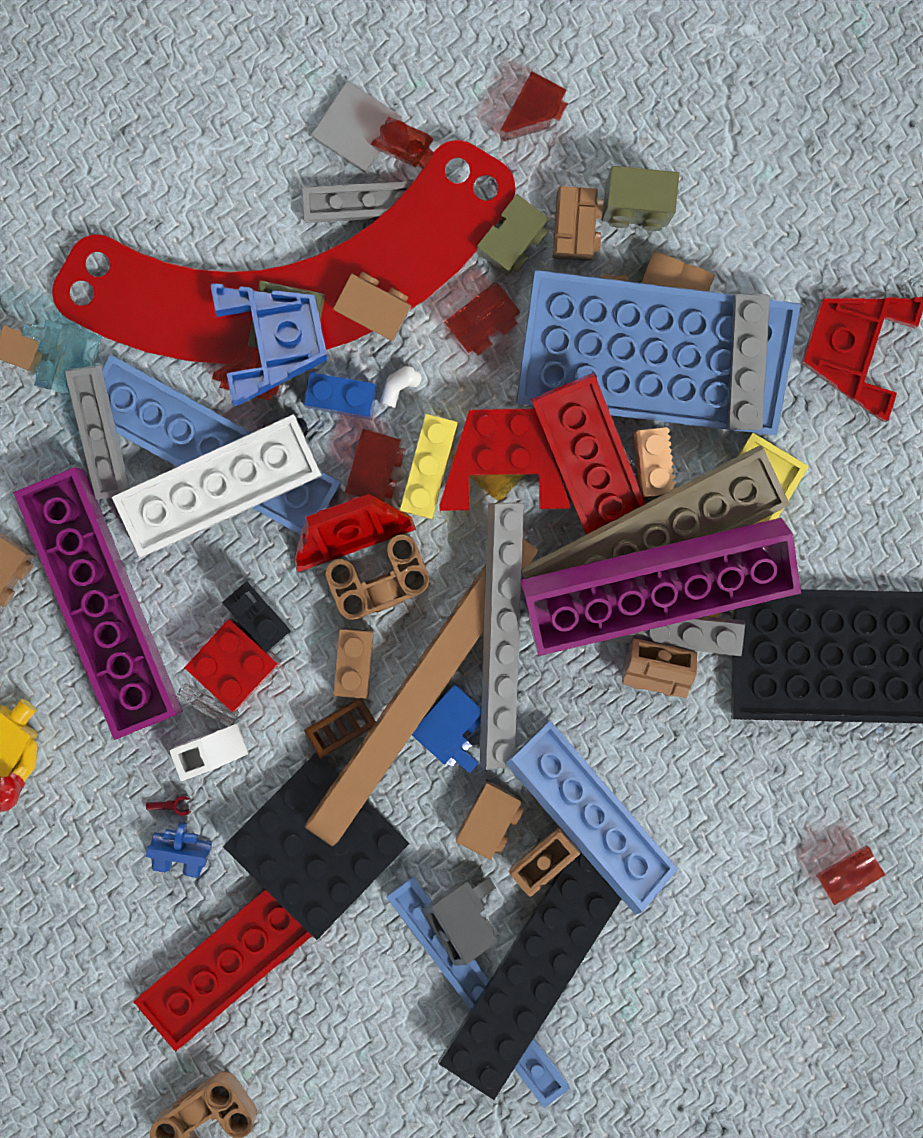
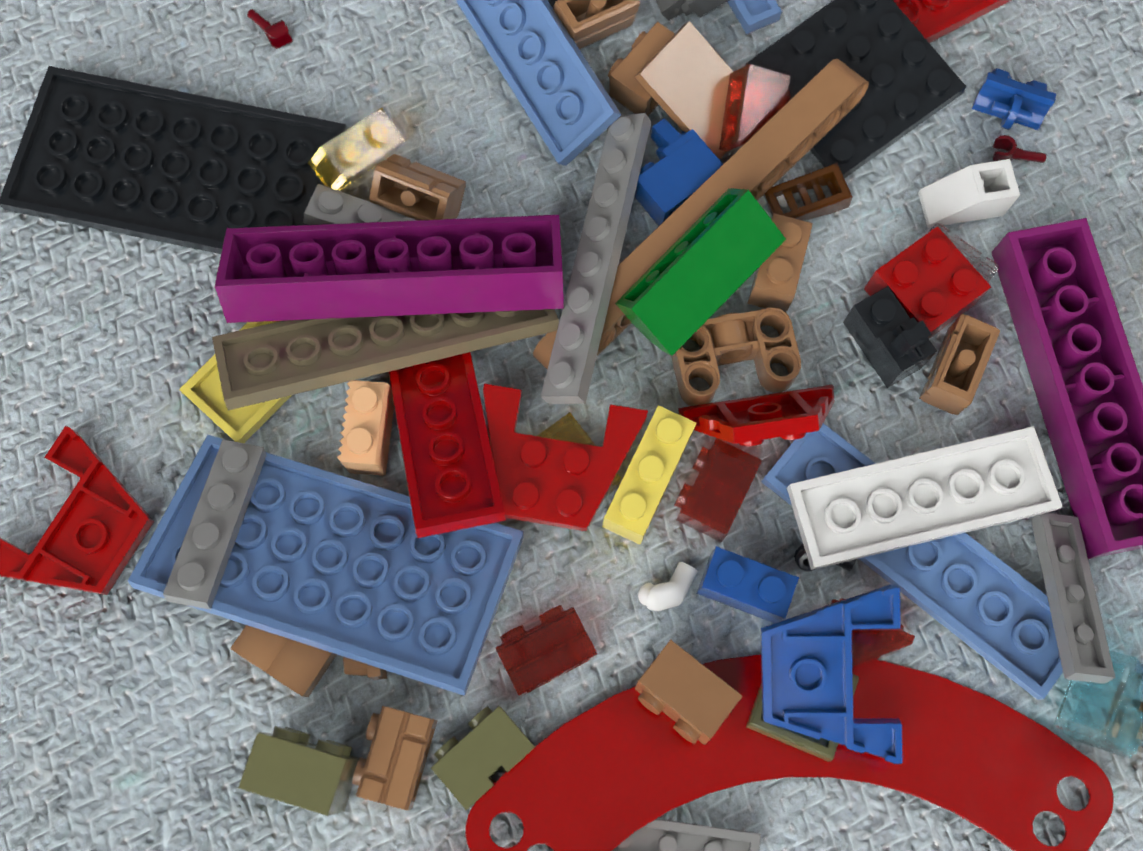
camera: 170 degrees left, 15 degrees down
none -> dark red hand [247,9,293,49]
none -> clear yellow brick [308,107,406,191]
none -> green brick [615,188,786,356]
none -> tile [635,21,765,160]
none -> clear red slope [719,64,790,152]
none -> medium nougat brick [919,314,1000,415]

